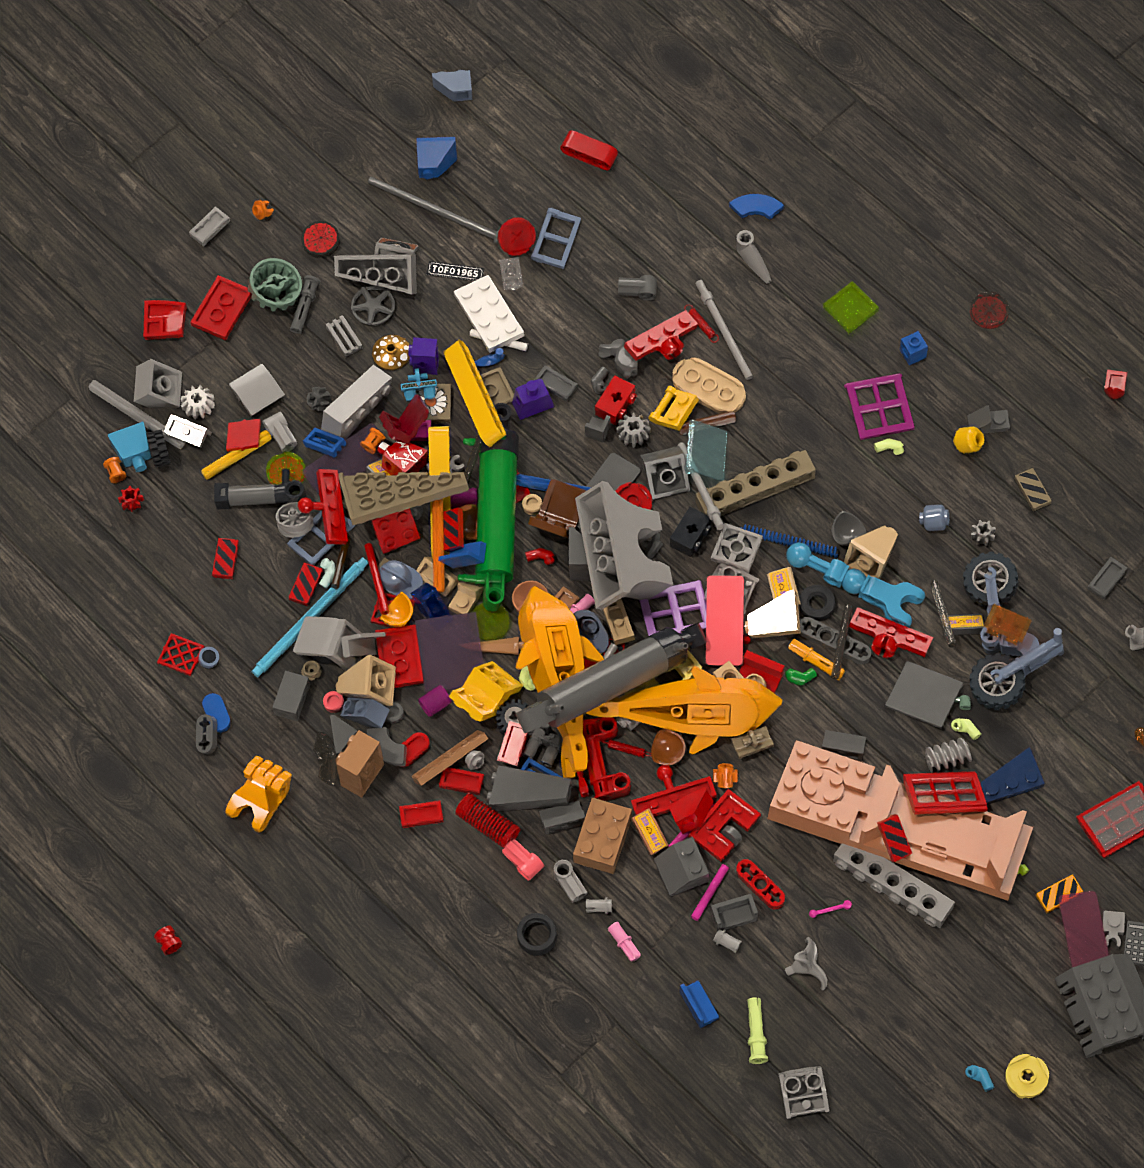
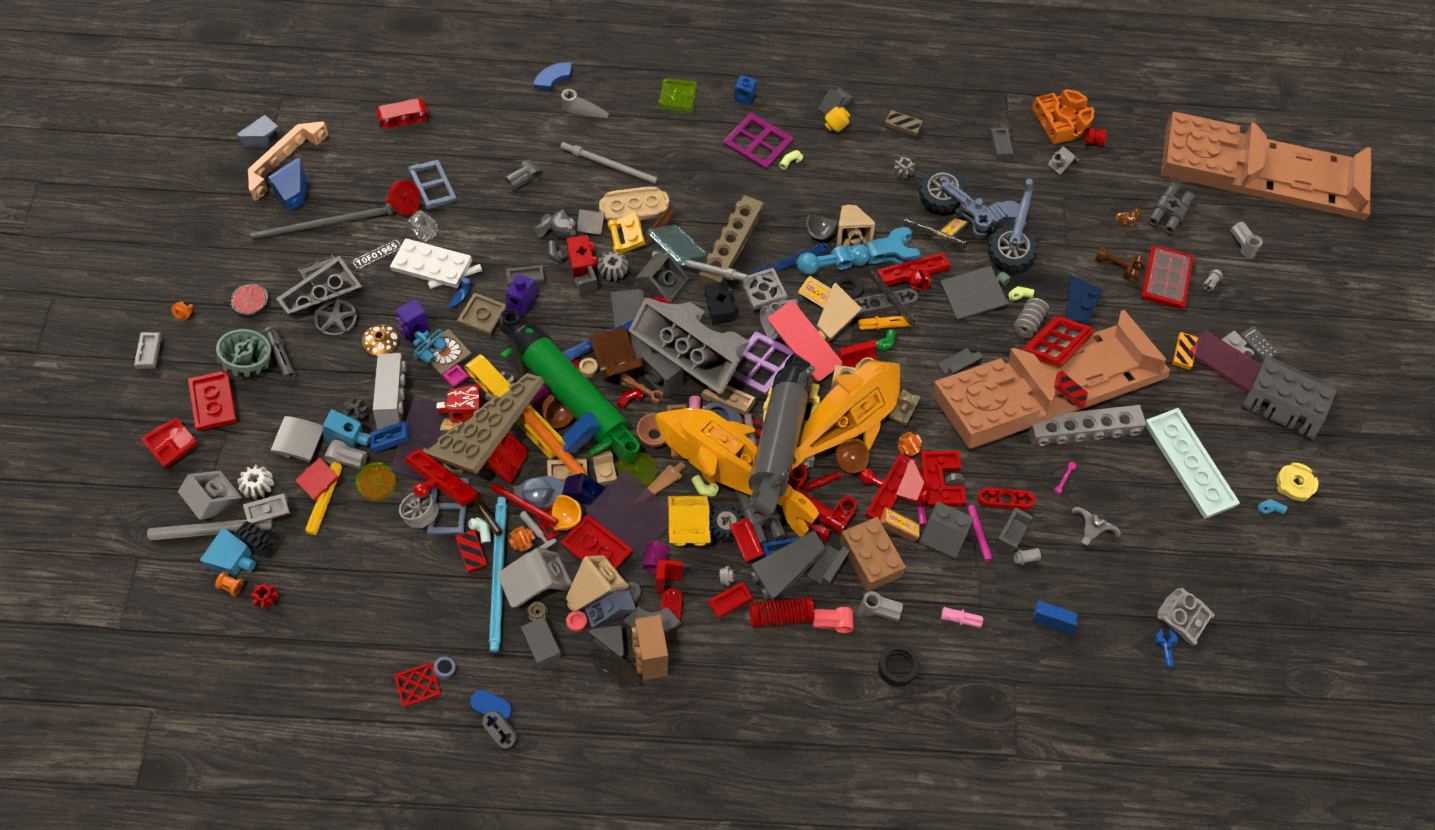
camera: 50 degrees left, 5 degrees down
red tile [212,538,239,579] -> none
piece [214,468,307,510] -> none
light orange piece [225,756,292,833] -> none
light grey tile [326,315,362,358] -> none
light grey panel [341,632,386,657] -> none
orange bush [360,427,386,454] -> none
dark red bracket [379,394,429,444] -> none
red tile [399,801,443,828] -> none
medium nougat tile [412,730,488,786] -> none
yellow beam [443,340,506,447] -> none
red tile [443,508,464,552] -> none
light grey pin [586,897,612,914] -> none
plate [624,310,698,361] -> none
red piece [684,305,719,343] -> none
yellowish green pin [747,997,768,1064] -> none
sand blue head [919,505,950,531] -> none
clear smoke tile [970,291,1009,329] -> none
clear orange brick [984,604,1032,646] -> none
plate [1104,370,1128,399] -> none
none -> light nougat slope [248,122,328,201]
none -> dark azure torso [323,409,371,448]
none -> orange gear [508,526,535,552]
none -> light grey piece [520,511,557,550]
none -> light grey panel [577,209,604,234]
none -> nougat piece [619,373,664,405]
none -> red panel [655,559,683,595]
none -> reddish brown bar [1095,246,1146,282]
none -> light aqua plate [1145,408,1240,519]
none -> blue bar [1154,629,1178,668]

